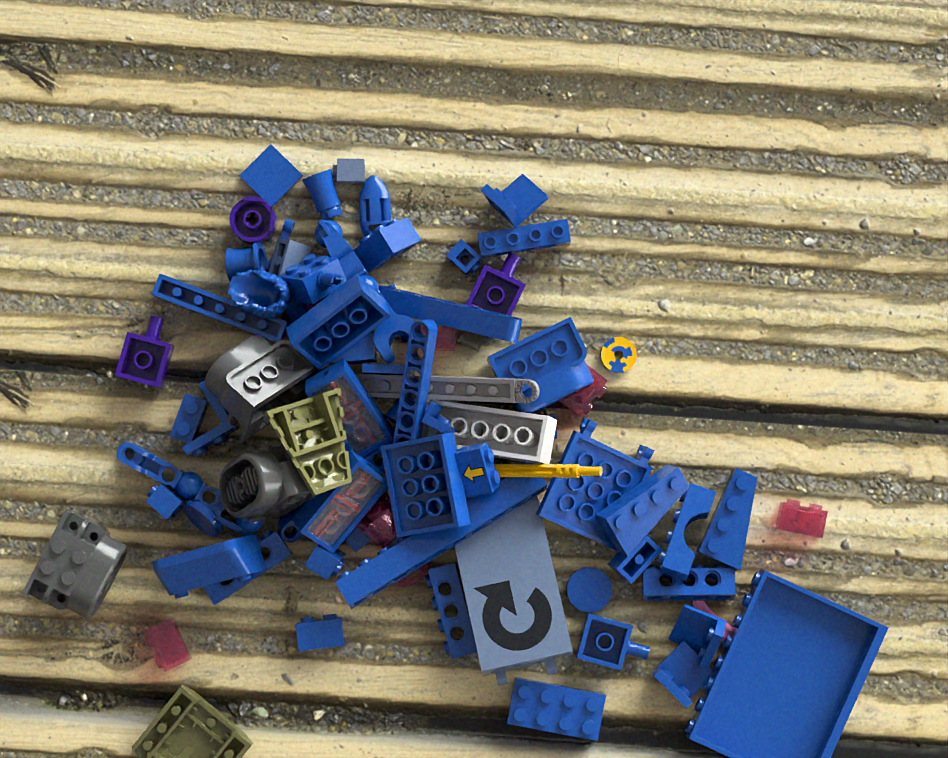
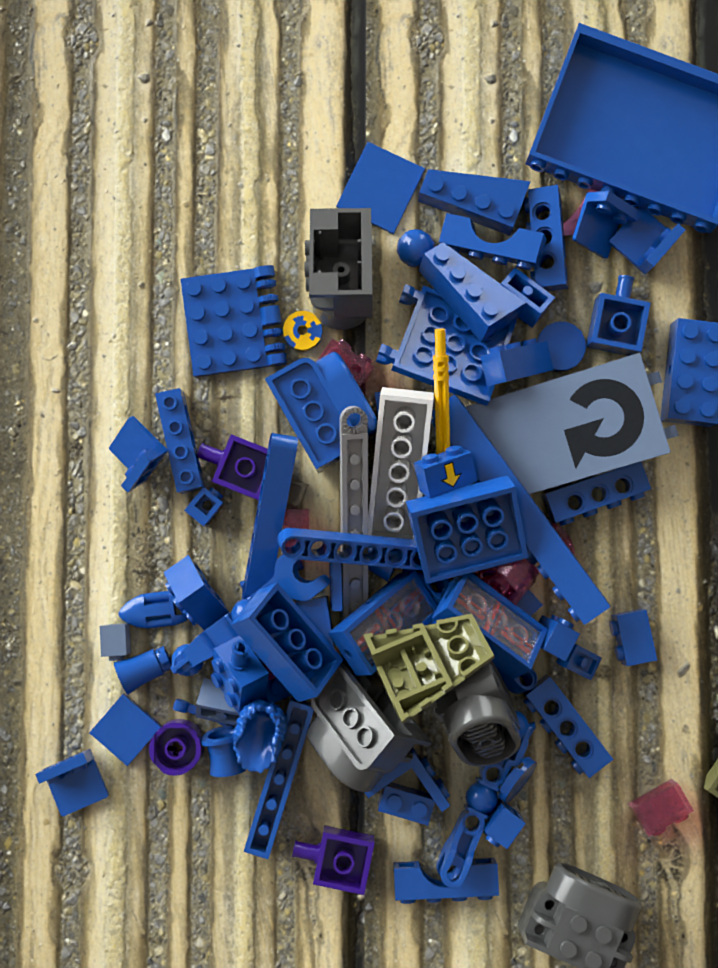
camera: 95 degrees left, 0 degrees up
blue windscreen [151,534,266,599] -> none
blue bracket [421,402,456,434] -> none
clear pink brick [775,499,828,538] -> none
none -> blue bracket [35,749,109,816]
none -> blue hinge [180,265,287,378]
none -> dark grey brick [304,208,373,330]
none -> blue piece [336,142,425,235]
none -> blue arch [393,858,499,904]
none -> blue hair [397,229,436,268]
none -> blue brick [480,338,554,386]
none -> blue slope [556,644,602,680]

